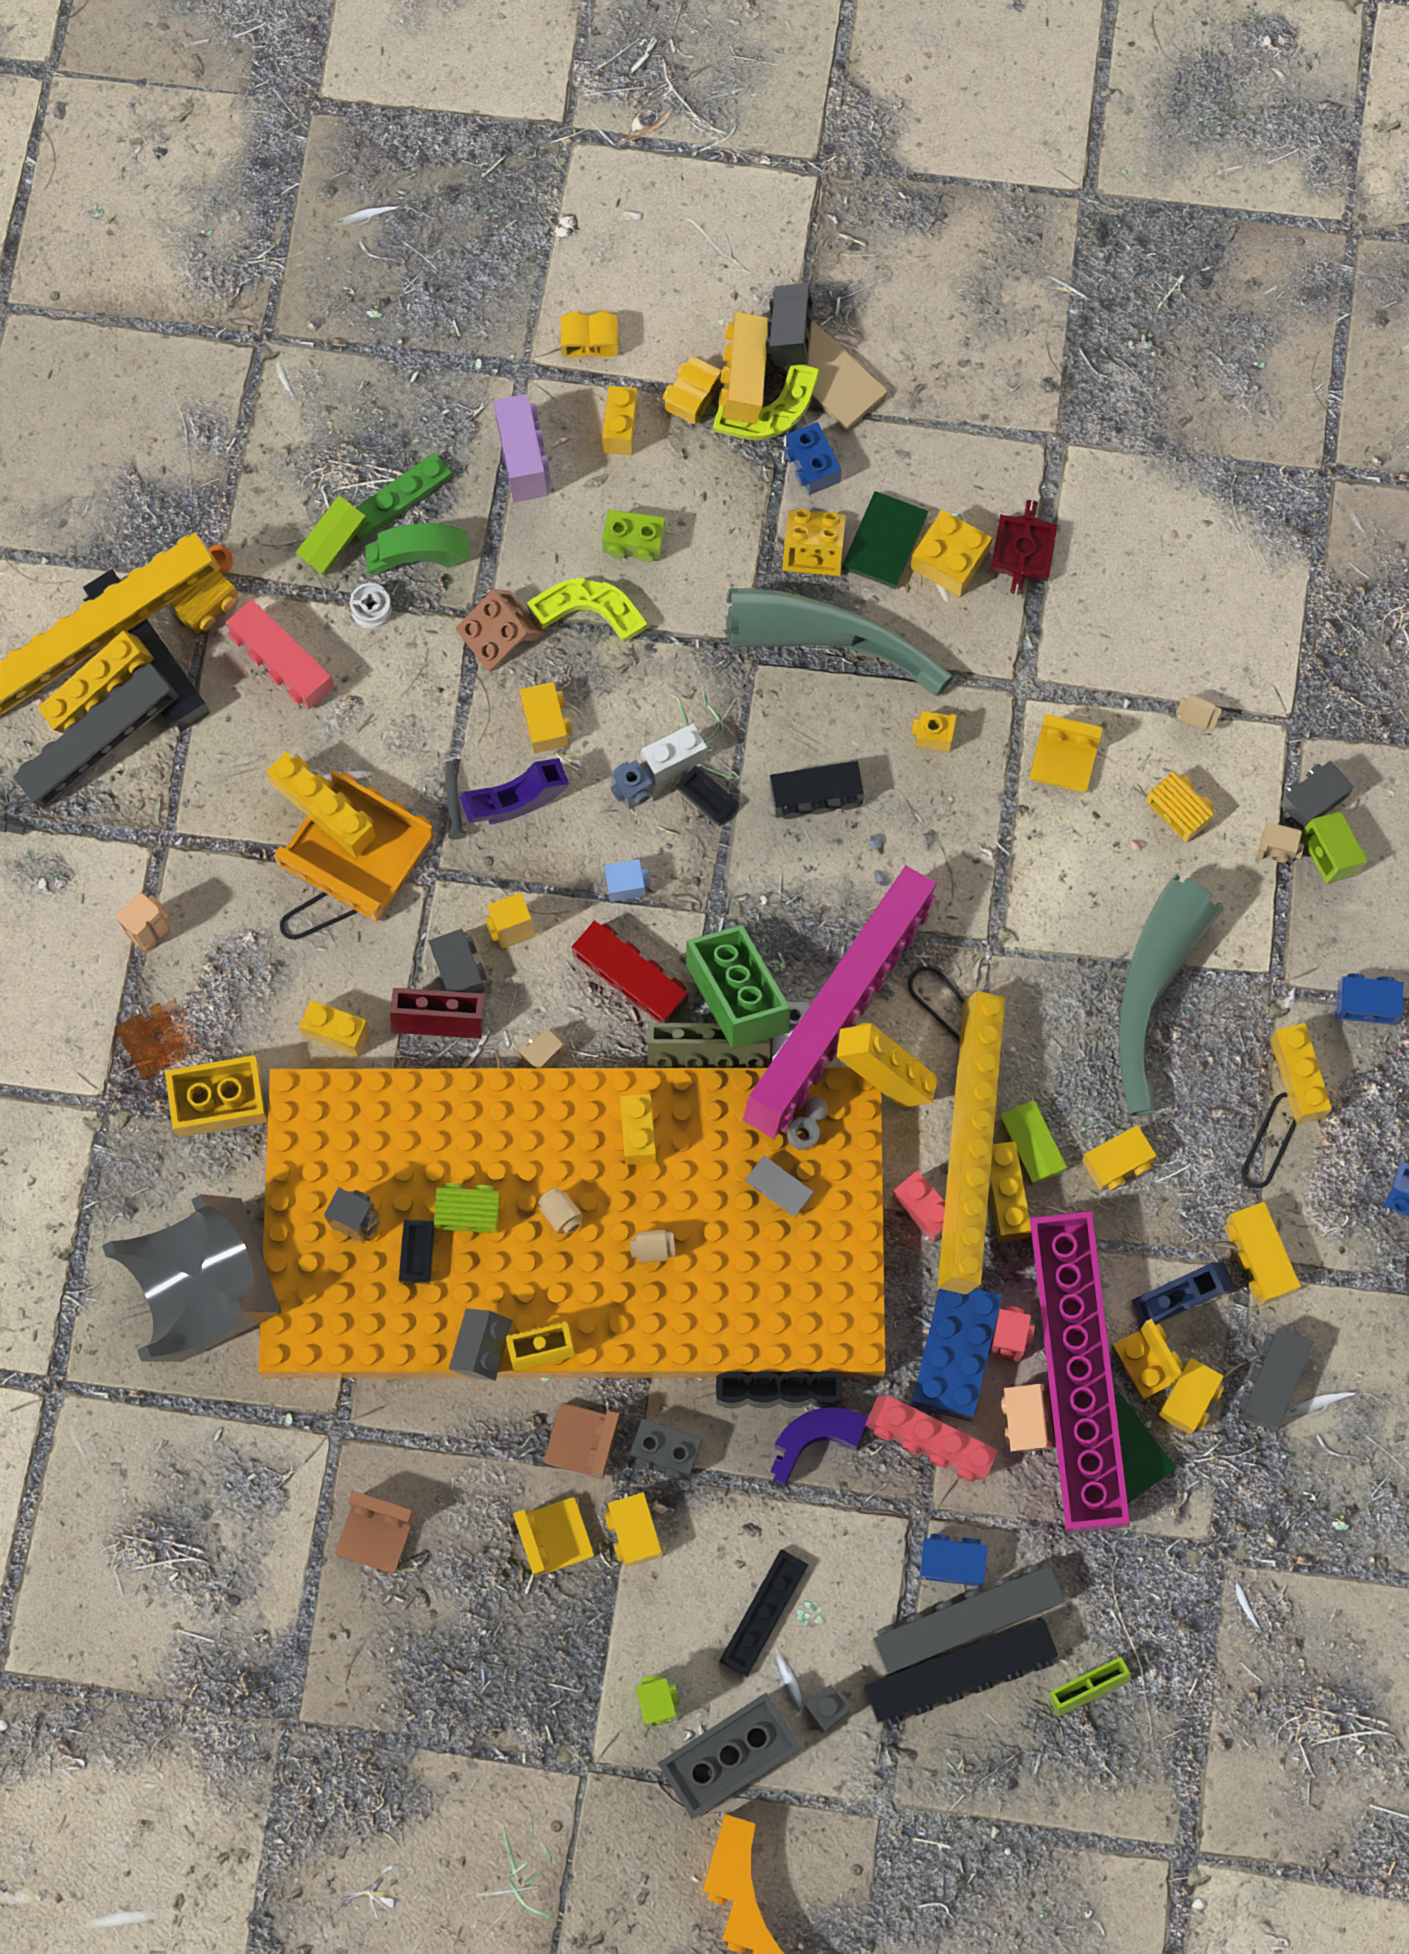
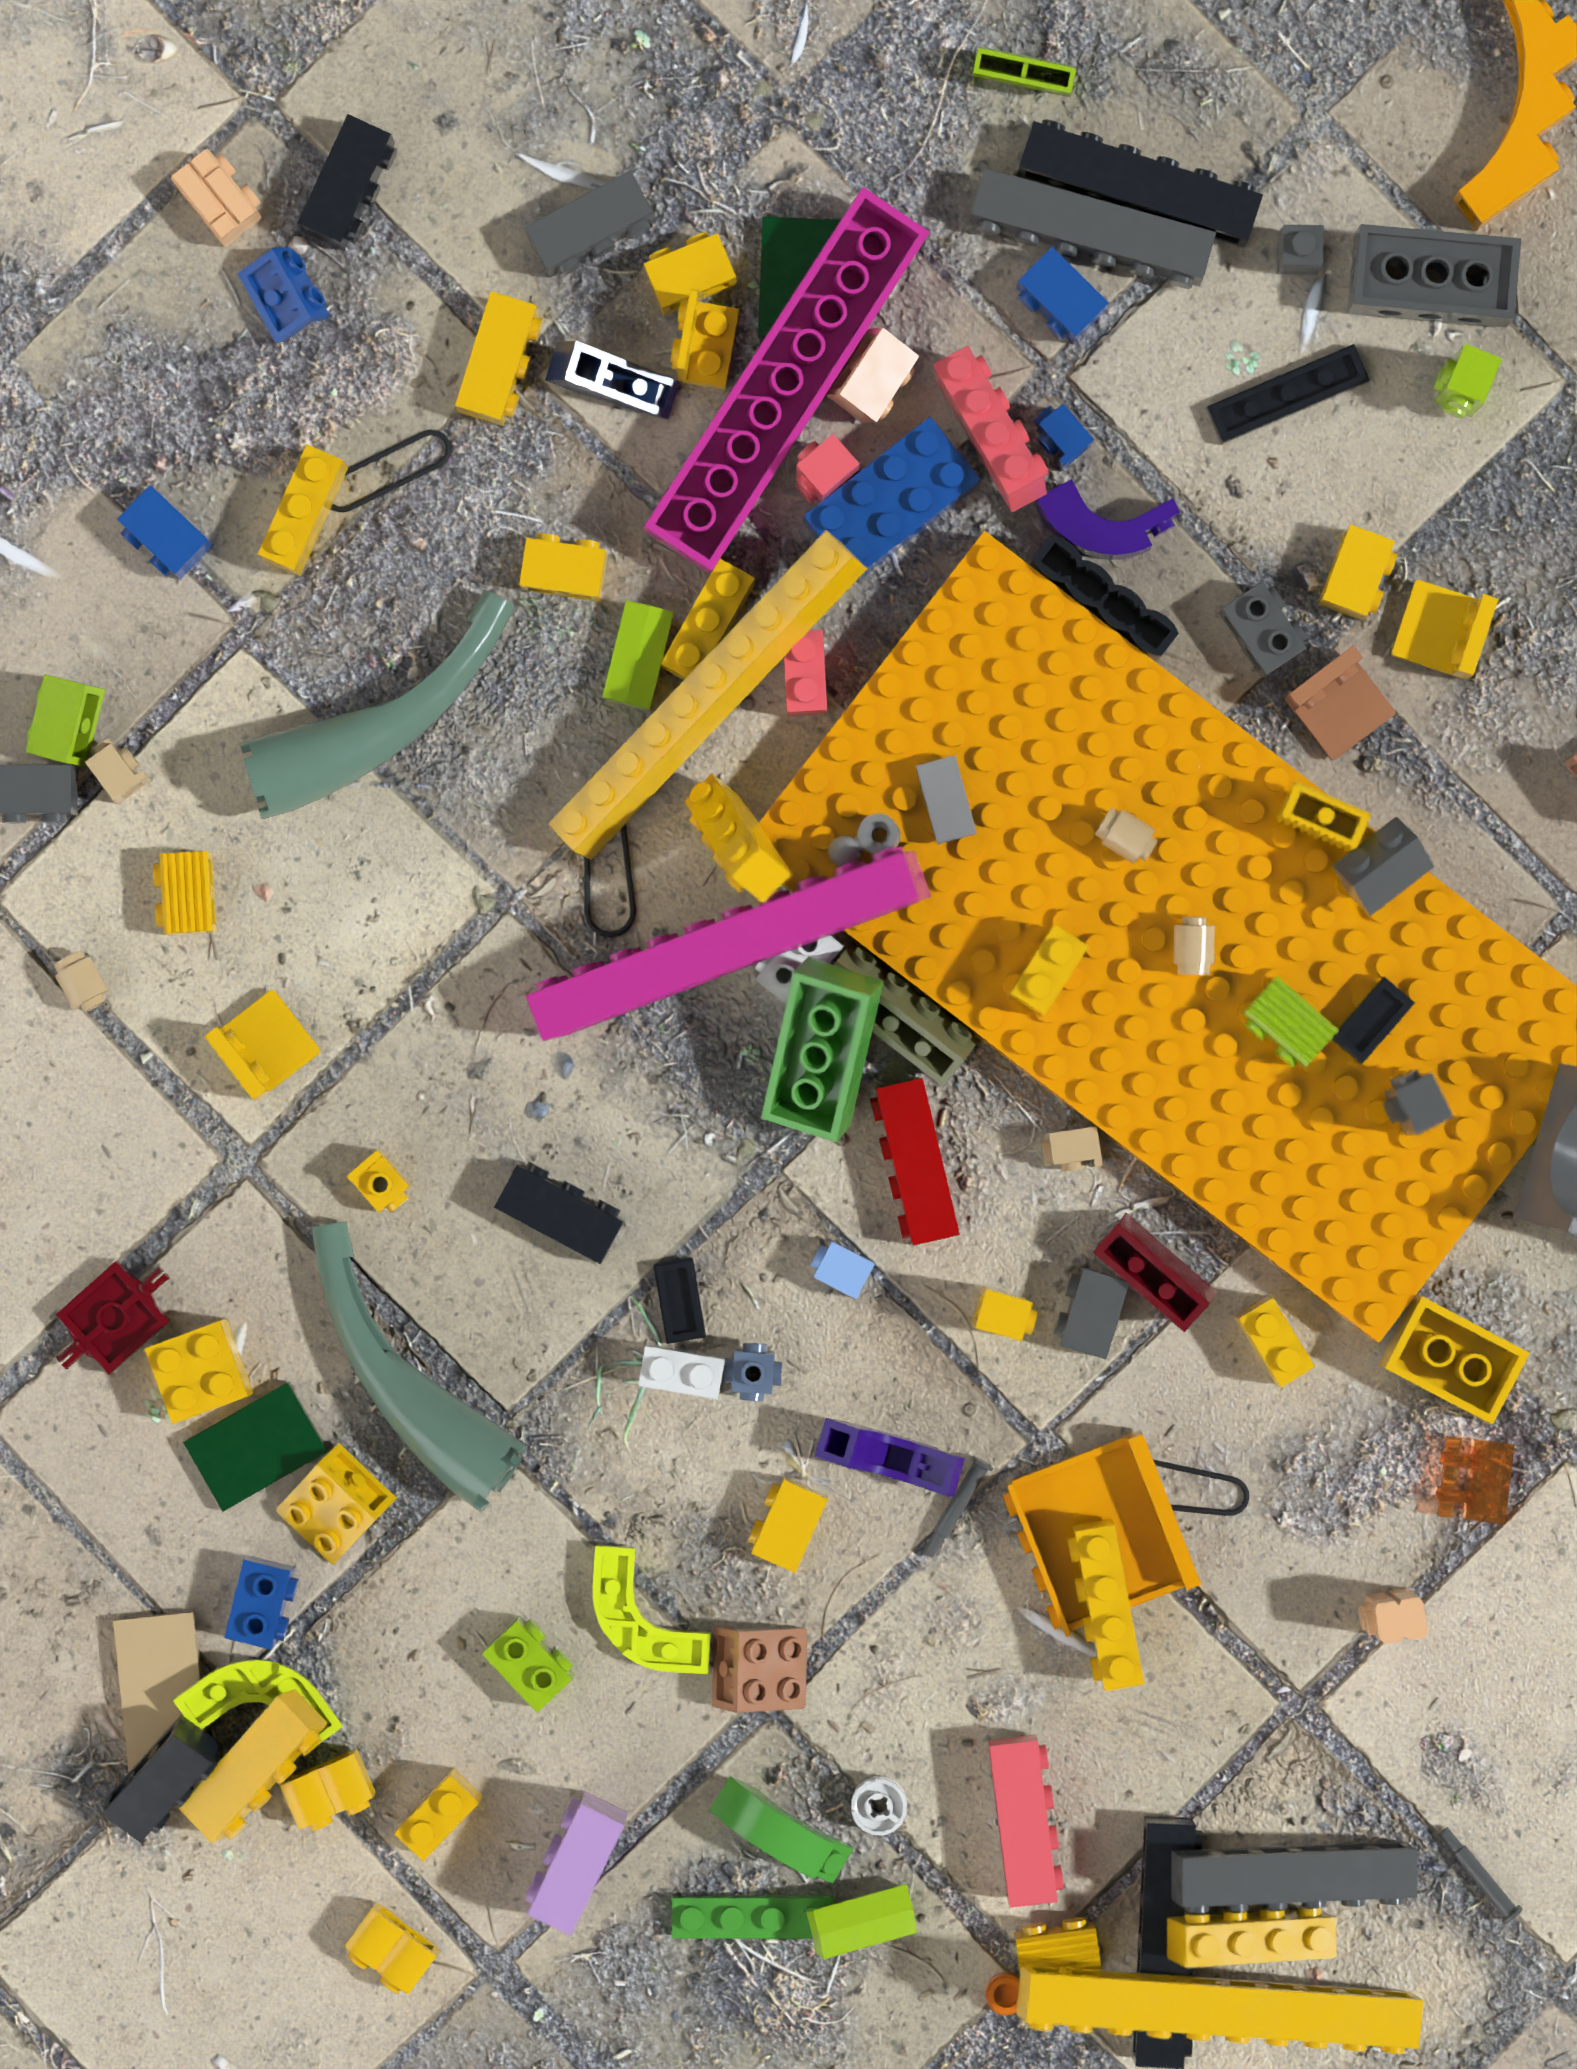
camera: 145 degrees left, 15 degrees up
none -> blue brick [1033,403,1095,472]

